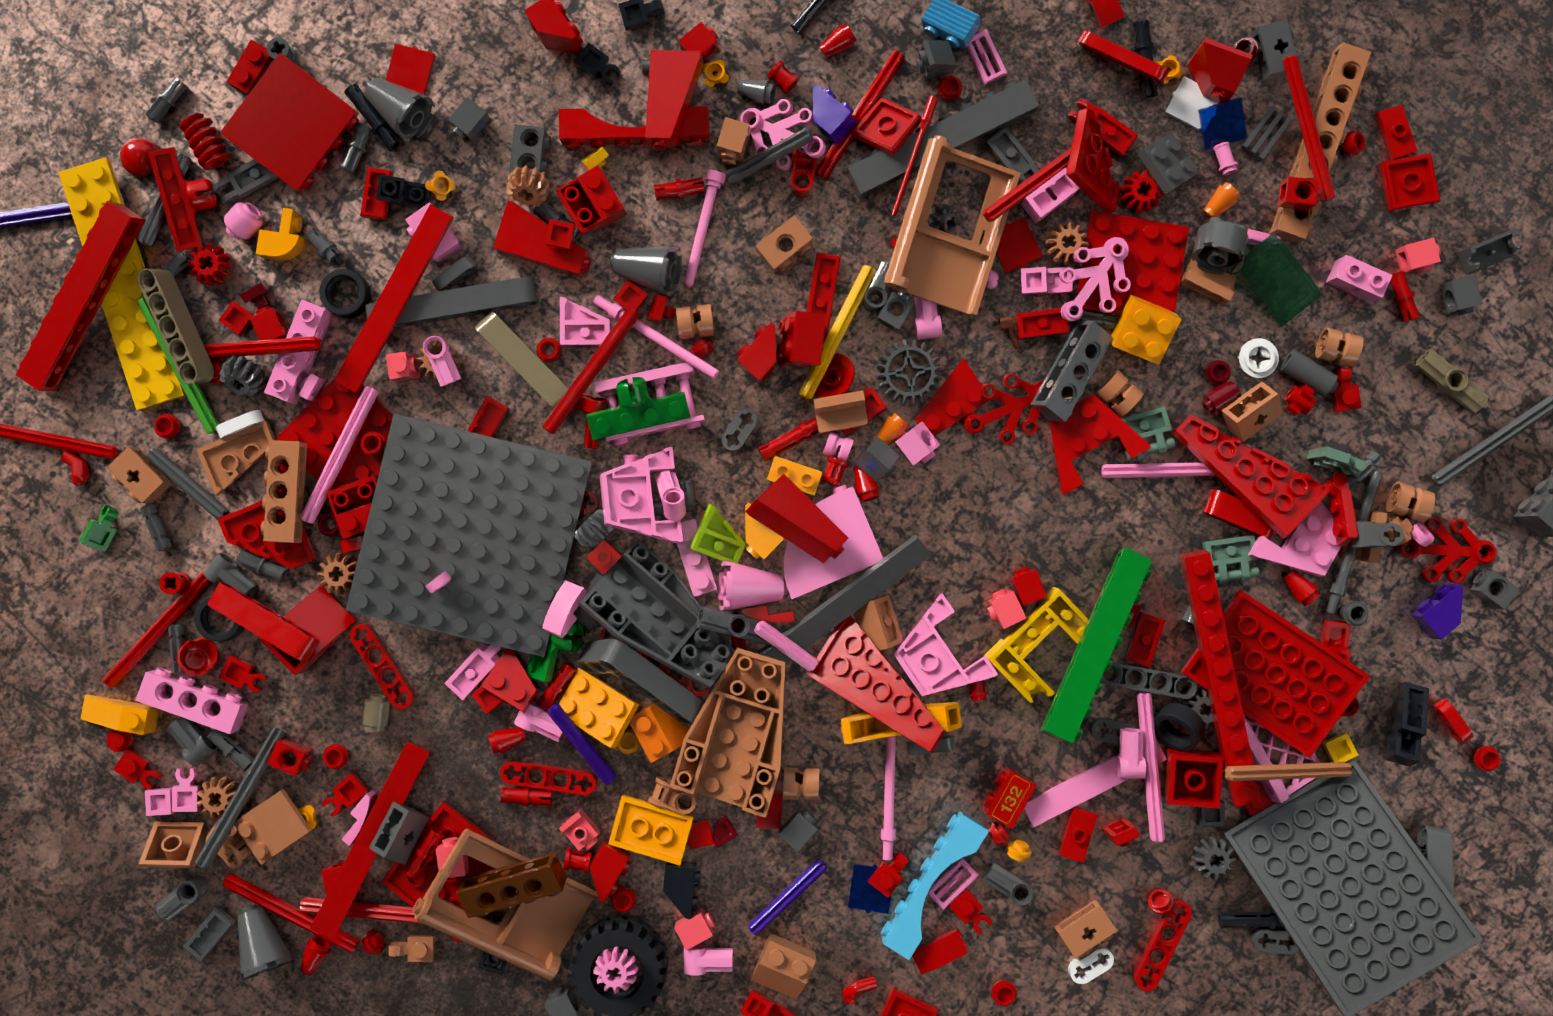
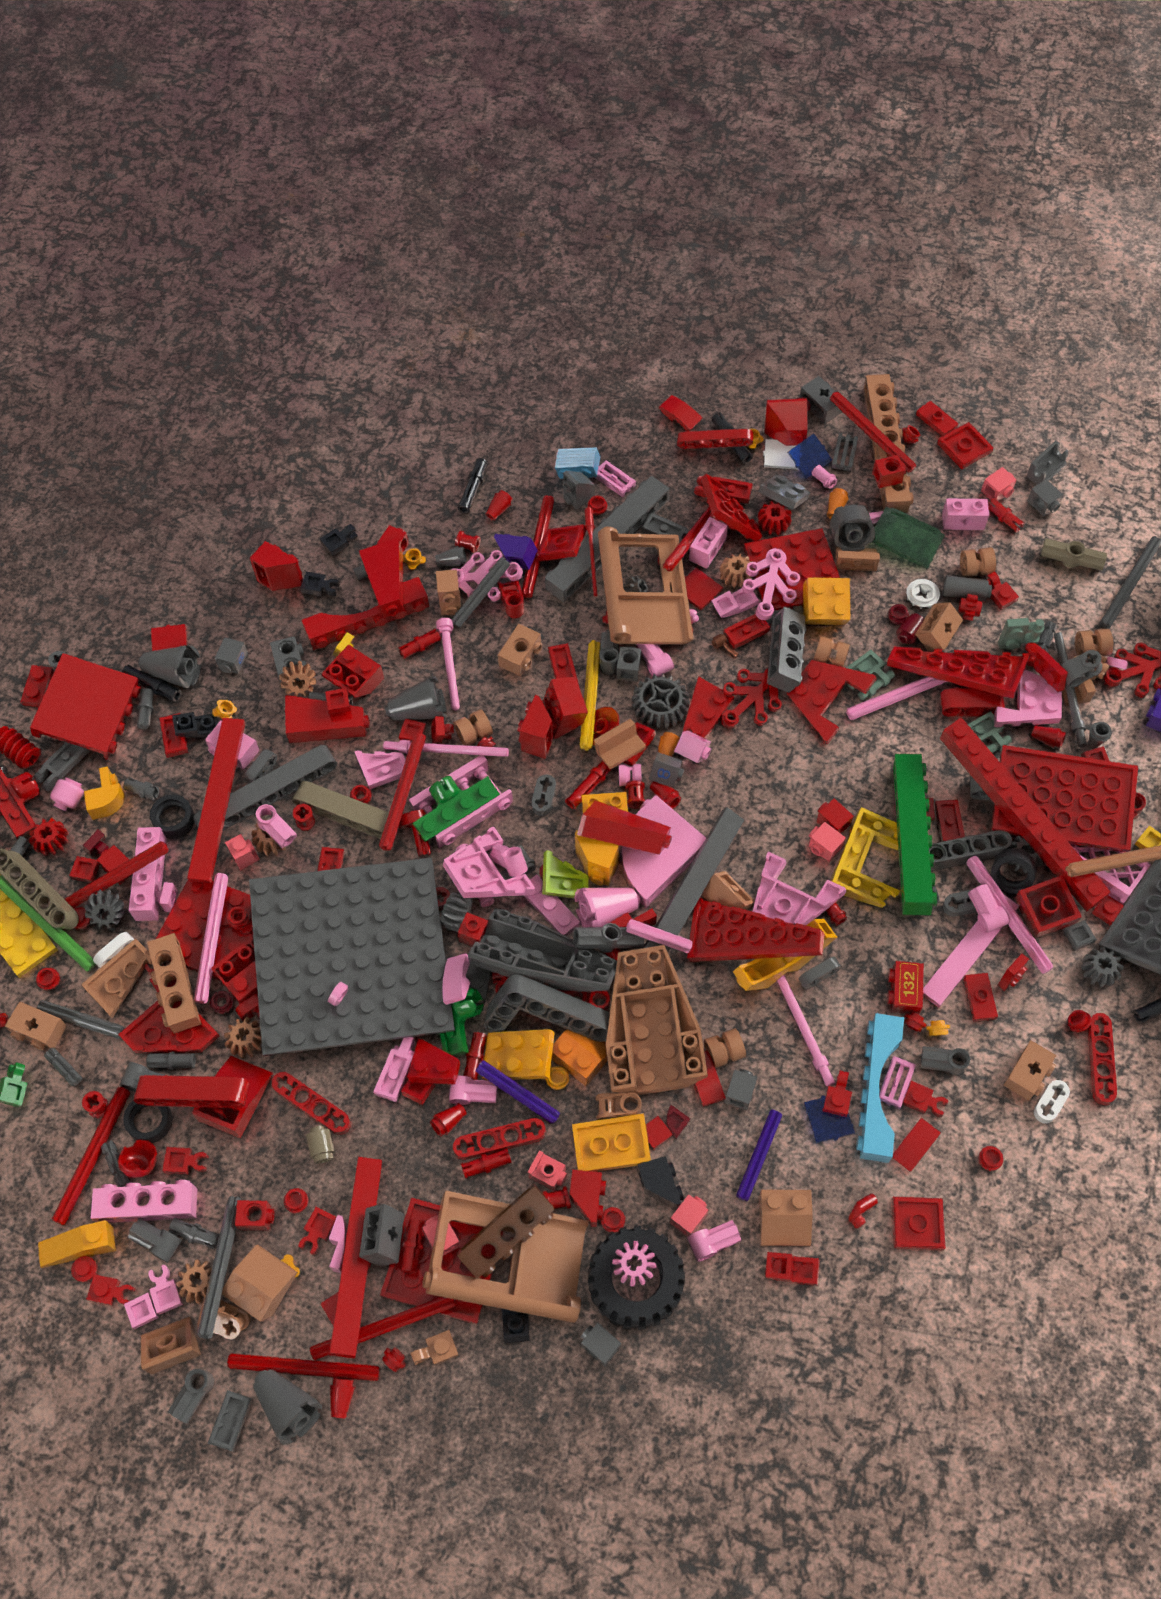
camera: 25 degrees left, 25 degrees down
none -> red bush [292,804,316,831]

